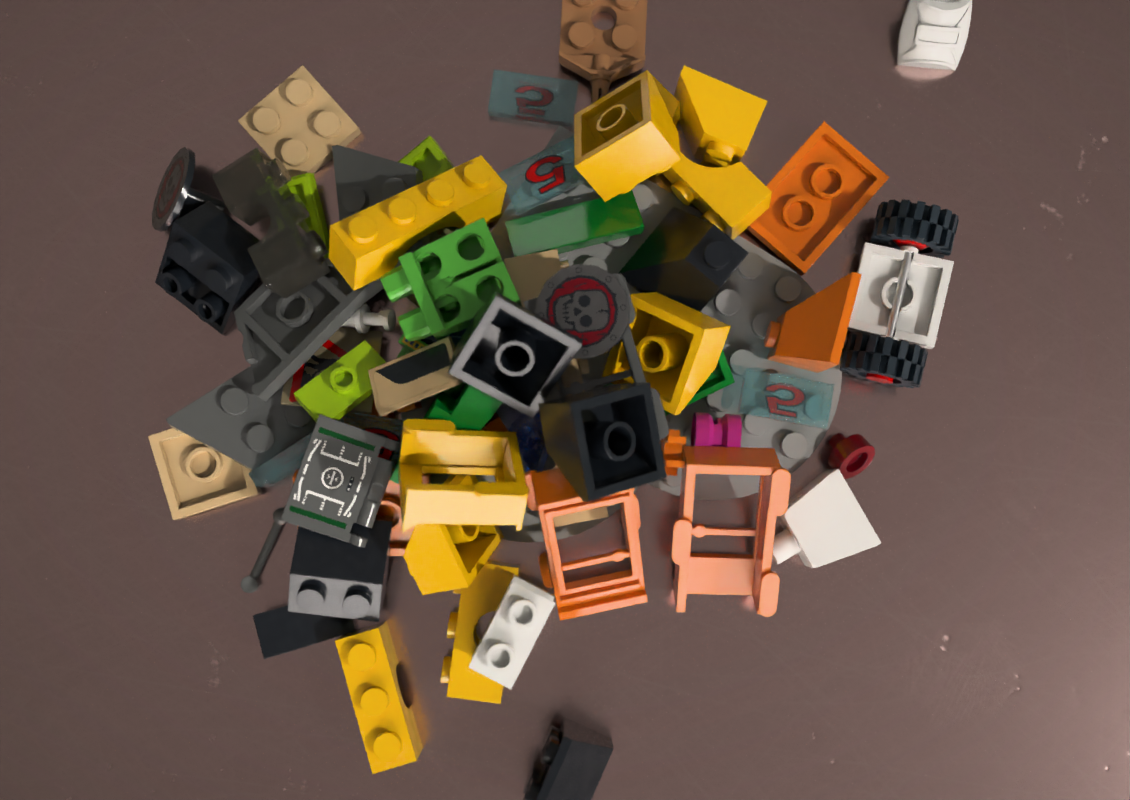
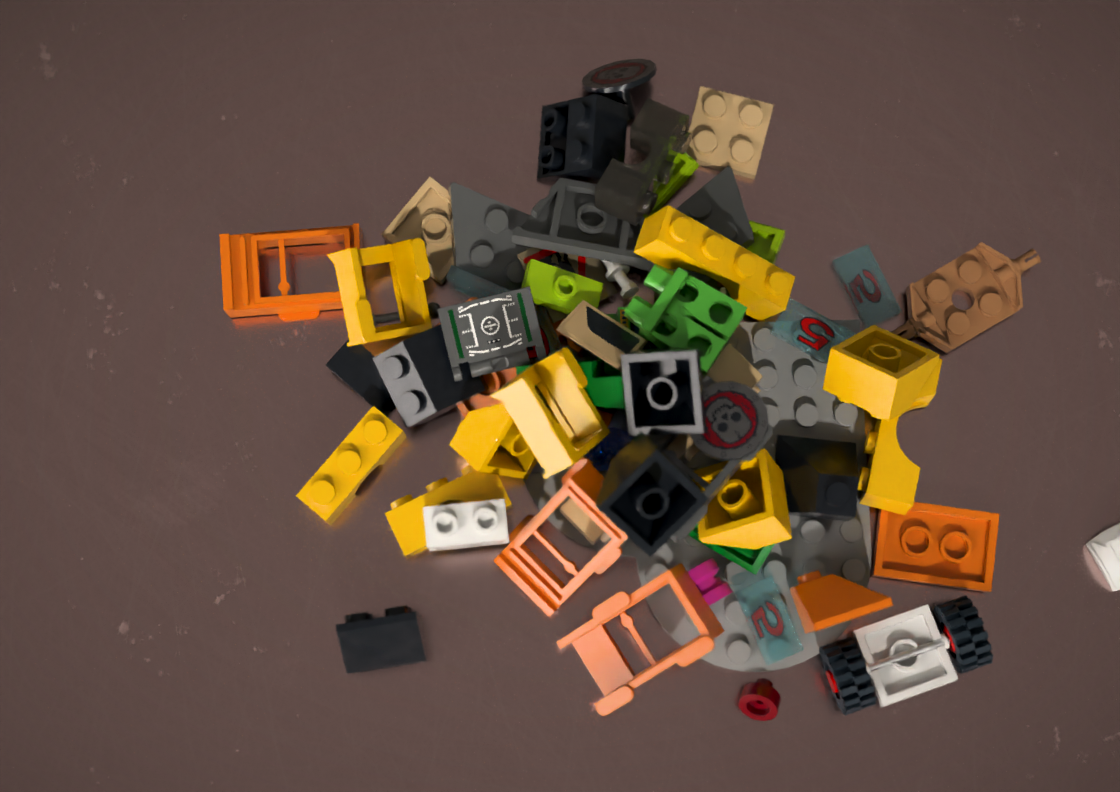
camera: 60 degrees right, 5 degrees down
green slope [505,190,644,257] -> none
orange plate [660,429,687,476] -> none
yellow slope [674,65,768,168] -> none
white torso [772,469,881,568] -> none
none -> orange piece [219,223,367,321]
none -> yellow piece [326,238,432,347]

